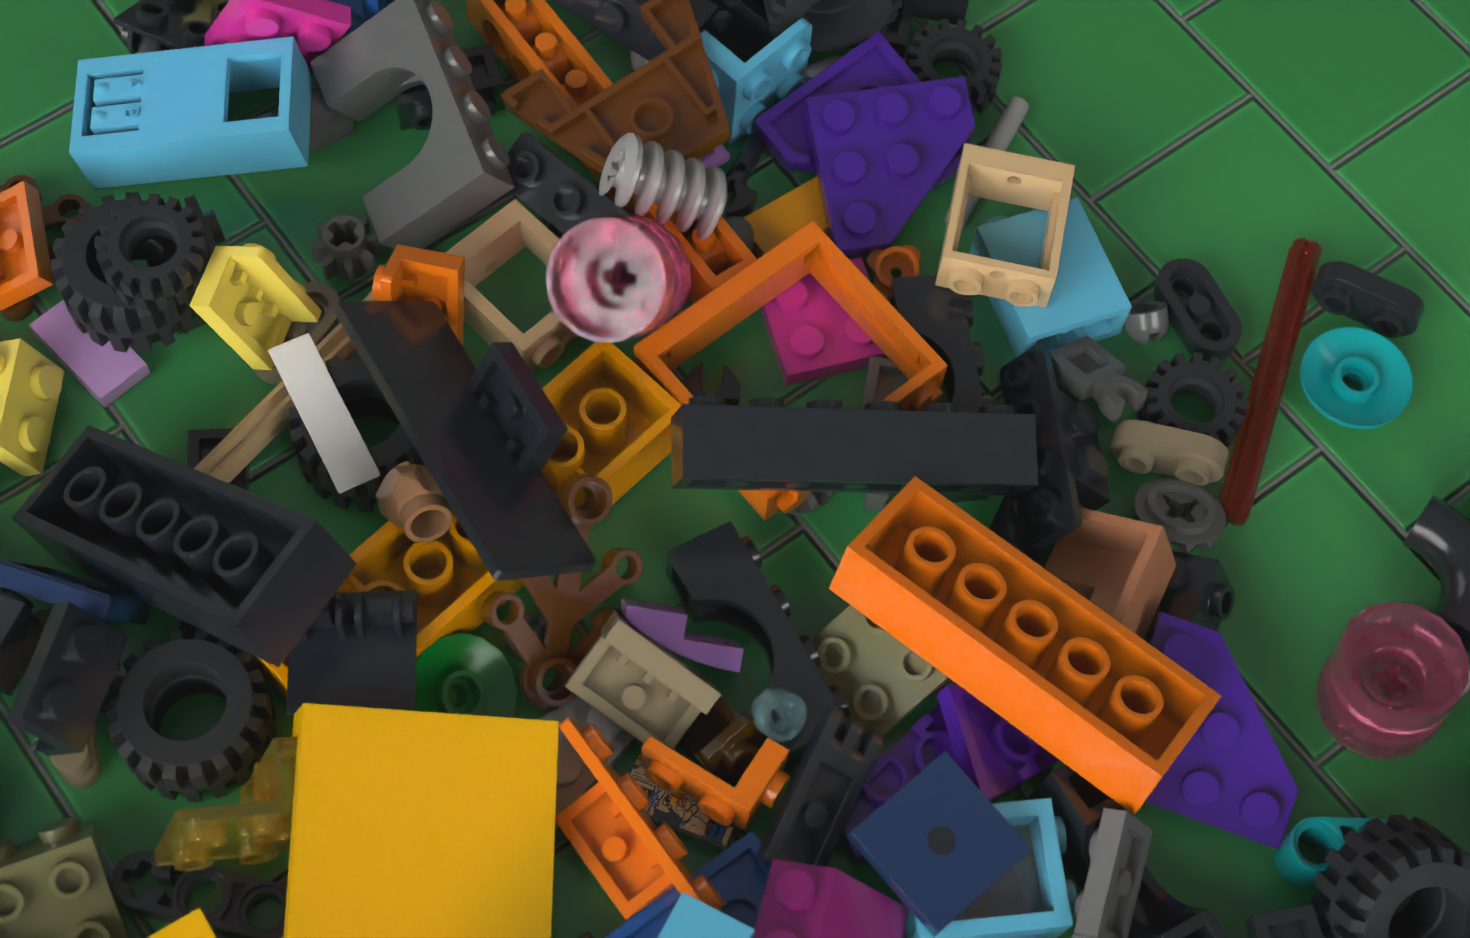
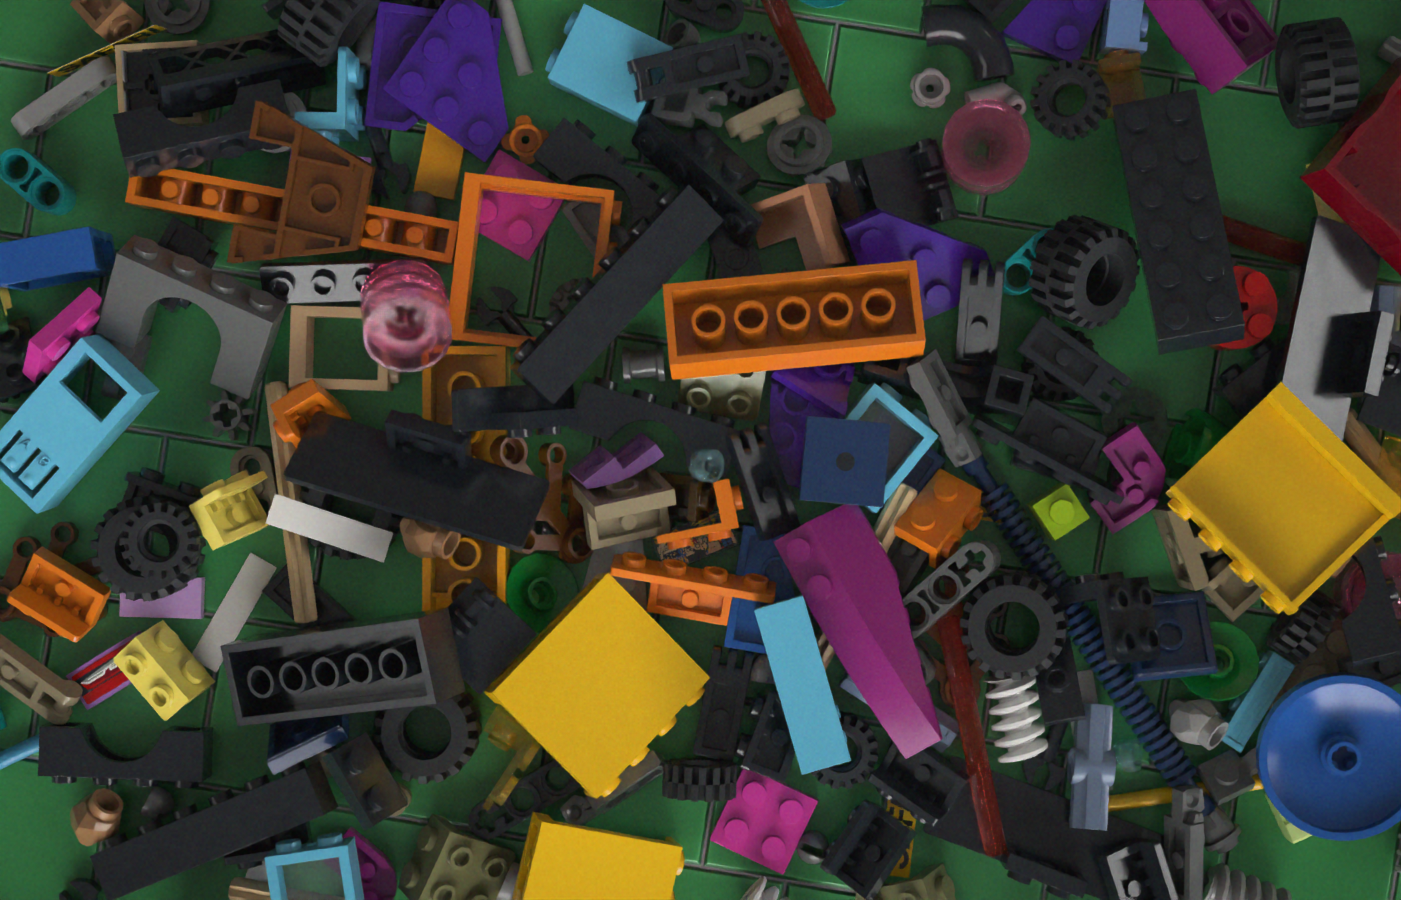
camera: 35 degrees left, 25 degrees up
light grey piece [599,132,728,240] -> none
tan window [935,143,1075,308] -> none
none -> white sticker [192,553,277,672]
none -> black bracket [451,384,578,438]
none -> dark grey bush [622,345,665,384]
none -> black plate [627,34,750,103]
none -> black hinge [861,138,959,226]
none -> light grey plate [910,68,950,109]
none -> black hinge [955,258,1006,367]

